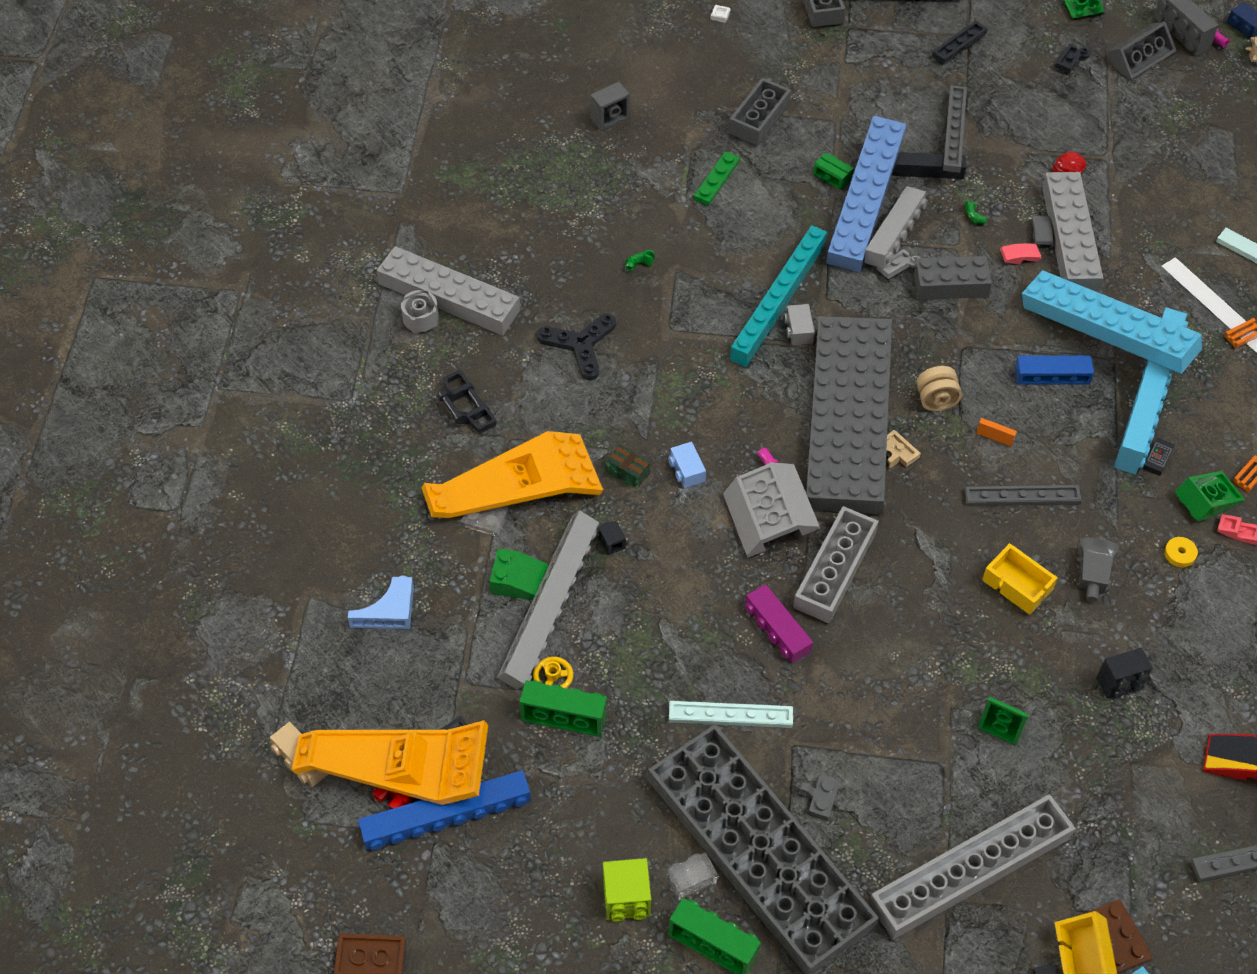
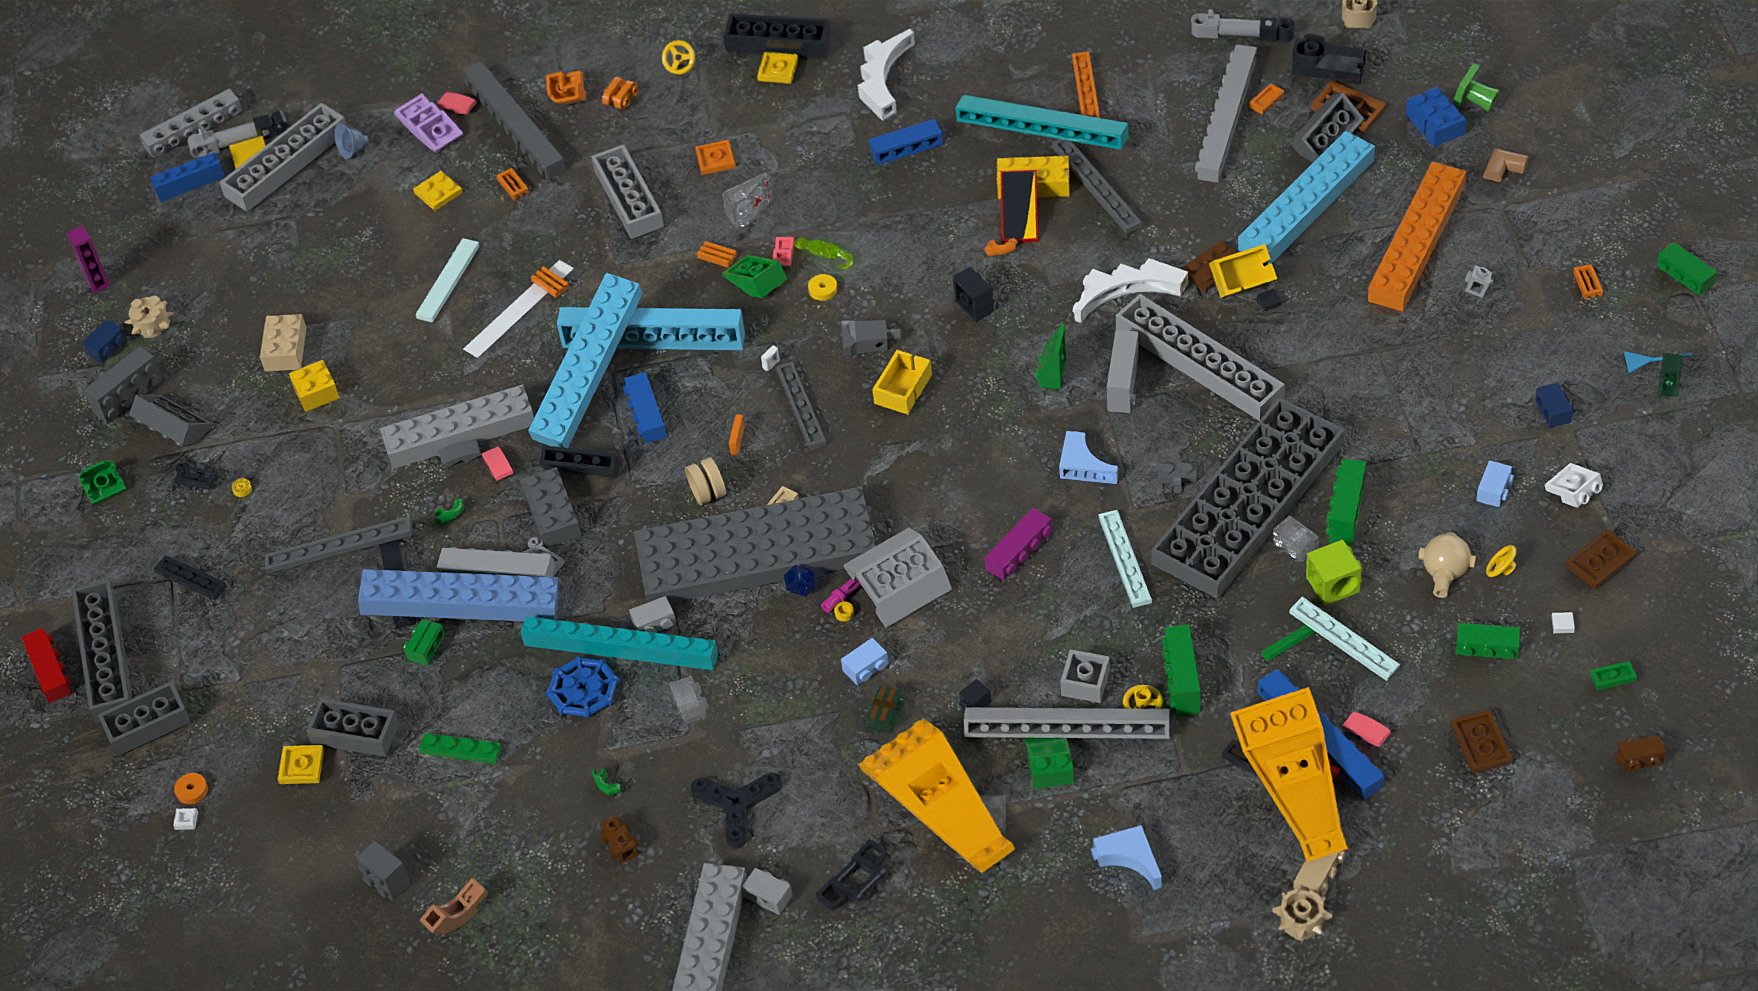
camera: 100 degrees left, 5 degrees down
light grey brick [401,290,439,334] -> none
light grey brick [793,506,879,624] -> none
red hair [1052,152,1086,174] -> none
none -> orange piece [174,773,208,804]
none -> yellow tile [232,478,252,497]
none -> tan brick [260,314,307,371]
none -> yellow plate [278,745,324,784]
none -> yellow brick [289,360,339,412]
none -> nougat arch [420,878,489,934]
none -> black brick [539,445,620,478]
none -> blue plate [546,656,620,718]
none -> reddish brown brick [599,815,639,865]
none -> clear brick [669,675,708,725]
none -> light grey brick [742,868,793,915]
none -> white tile [761,346,780,371]
none -> clear blue brick [783,564,817,597]
none -> clear neon green piece [795,237,853,269]
none -> yellow tile [834,602,854,621]
none -> orange piece [985,238,1017,256]
none -> light blue arch [1059,431,1118,484]
none -> light grey brick [1060,650,1110,703]
none -> white arch [1073,258,1188,323]
none -> light grey brick [1107,330,1139,413]
none -> green axle [1262,624,1316,661]
none -> tan brick [1272,887,1332,941]
none -> light aqua tile [1289,597,1400,681]
none -> coral slope [1342,712,1391,747]

